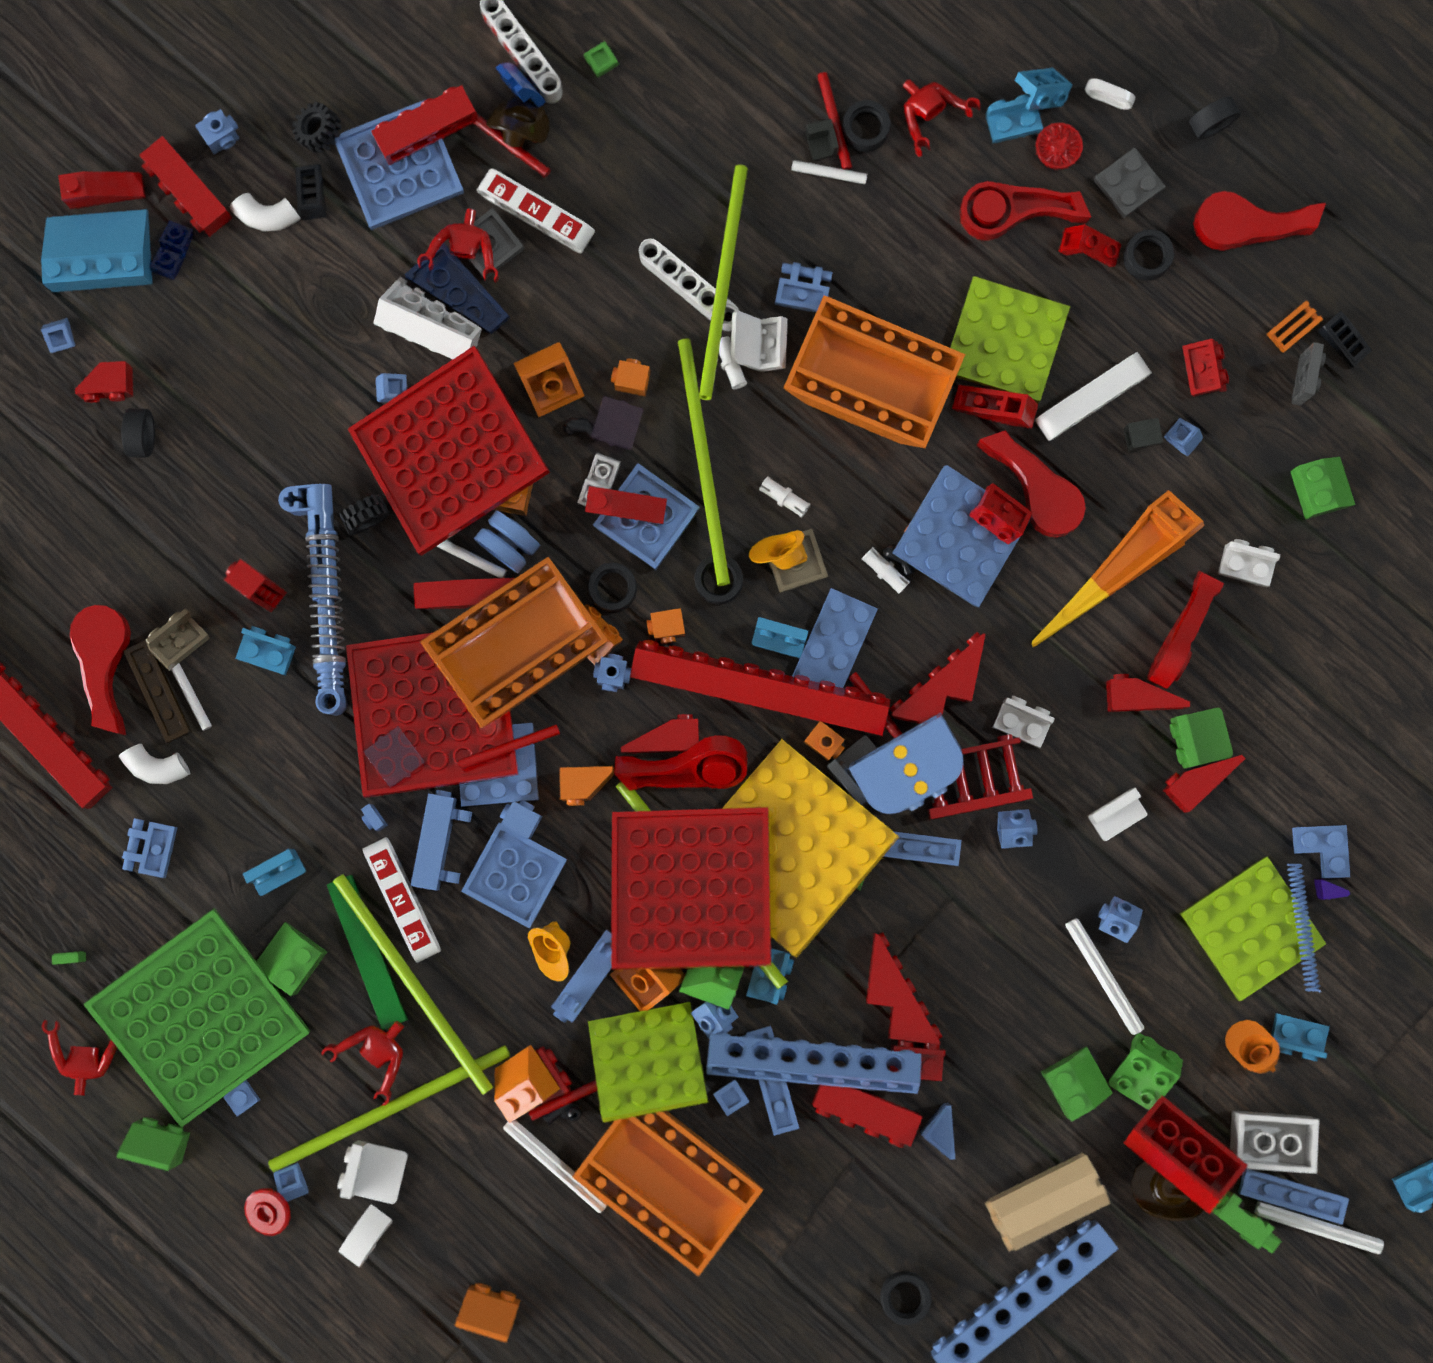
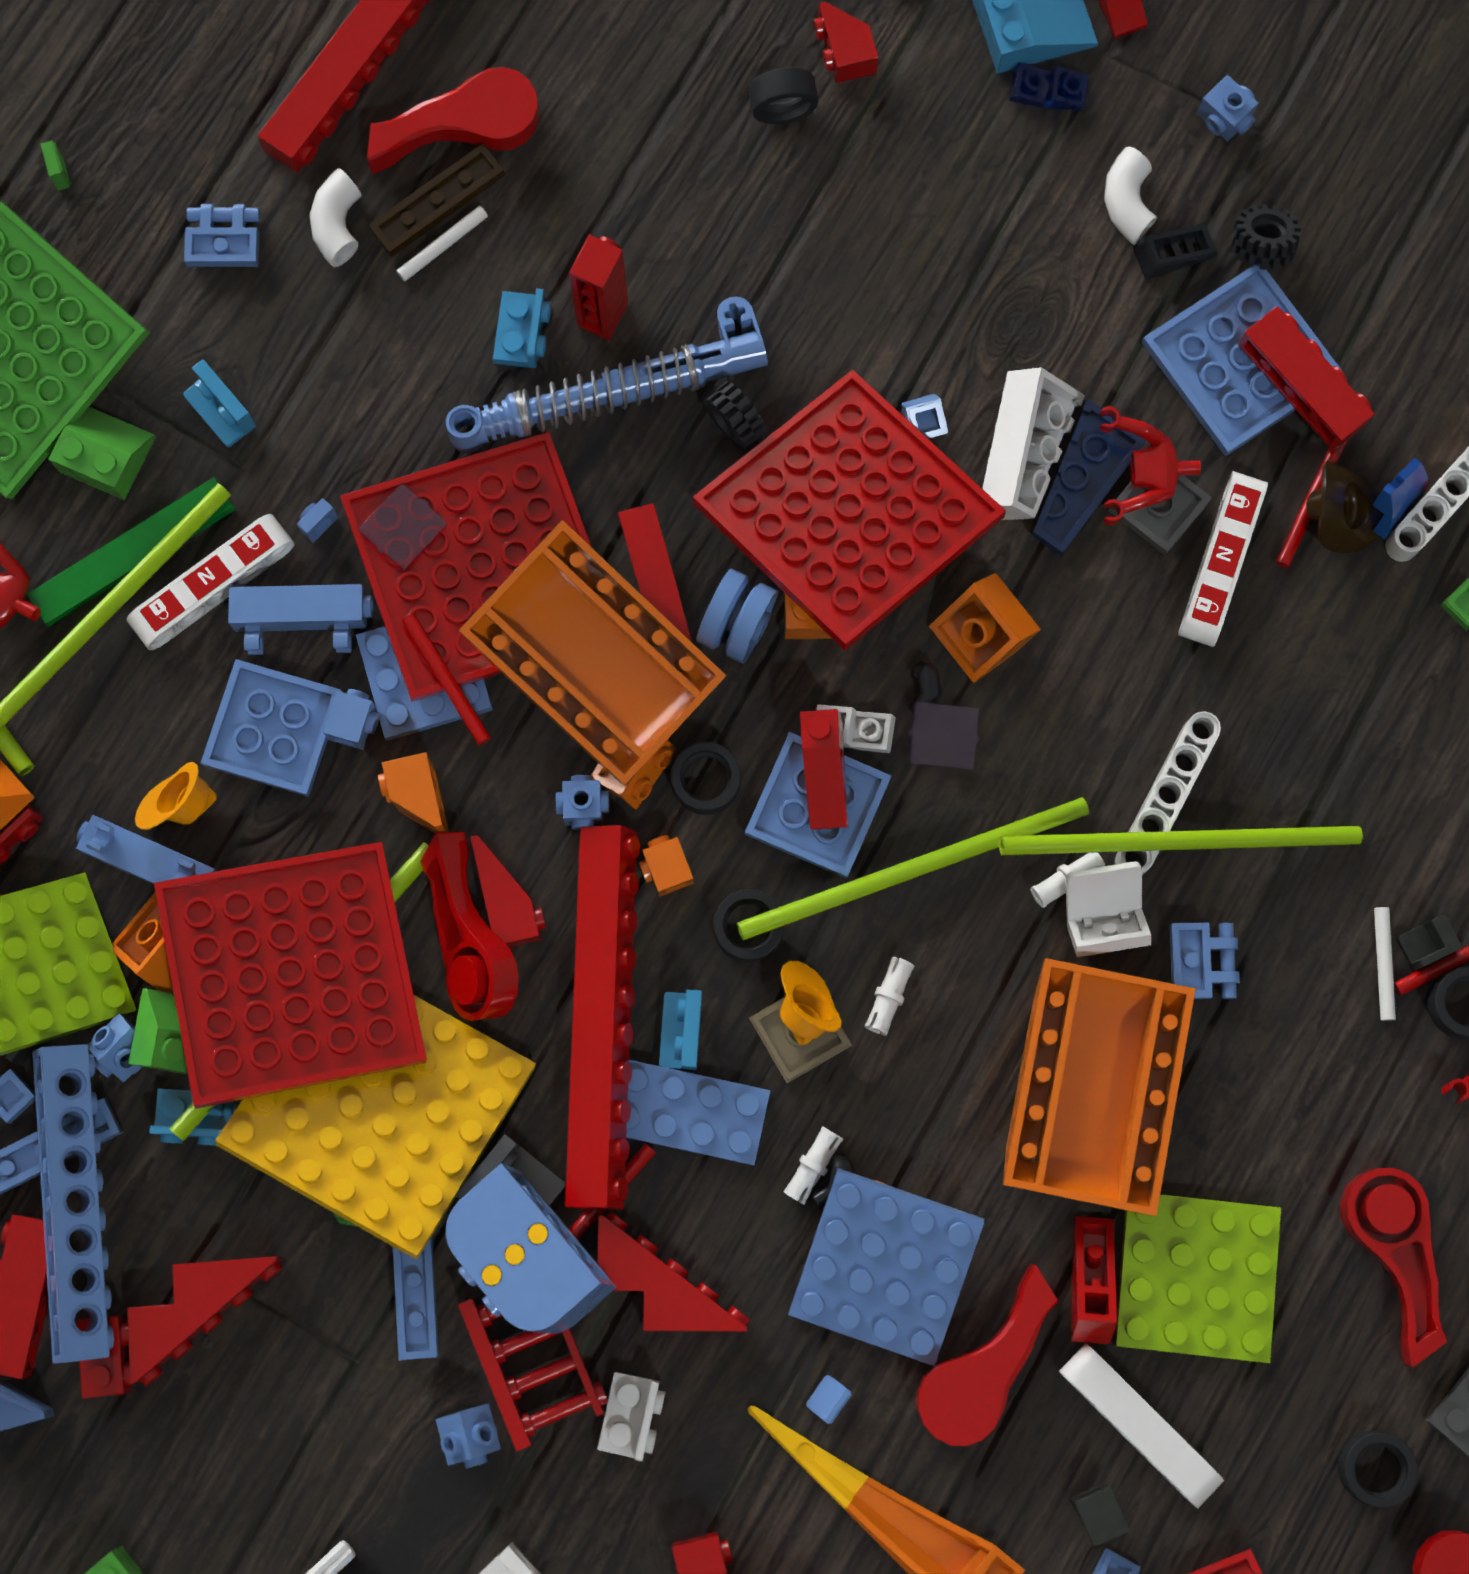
camera: 75 degrees right, 5 degrees down
red brick [139,136,232,237] -> none
dark tan bracket [146,609,209,671] -> none
white bar [437,540,507,578] -> none
orange brick [611,359,650,396] -> none
orange brick [803,721,845,761] -> none
red bracket [969,483,1032,544] -> none
red bracket [1059,224,1121,267] -> none
none -> medium blue slope [806,1375,852,1424]

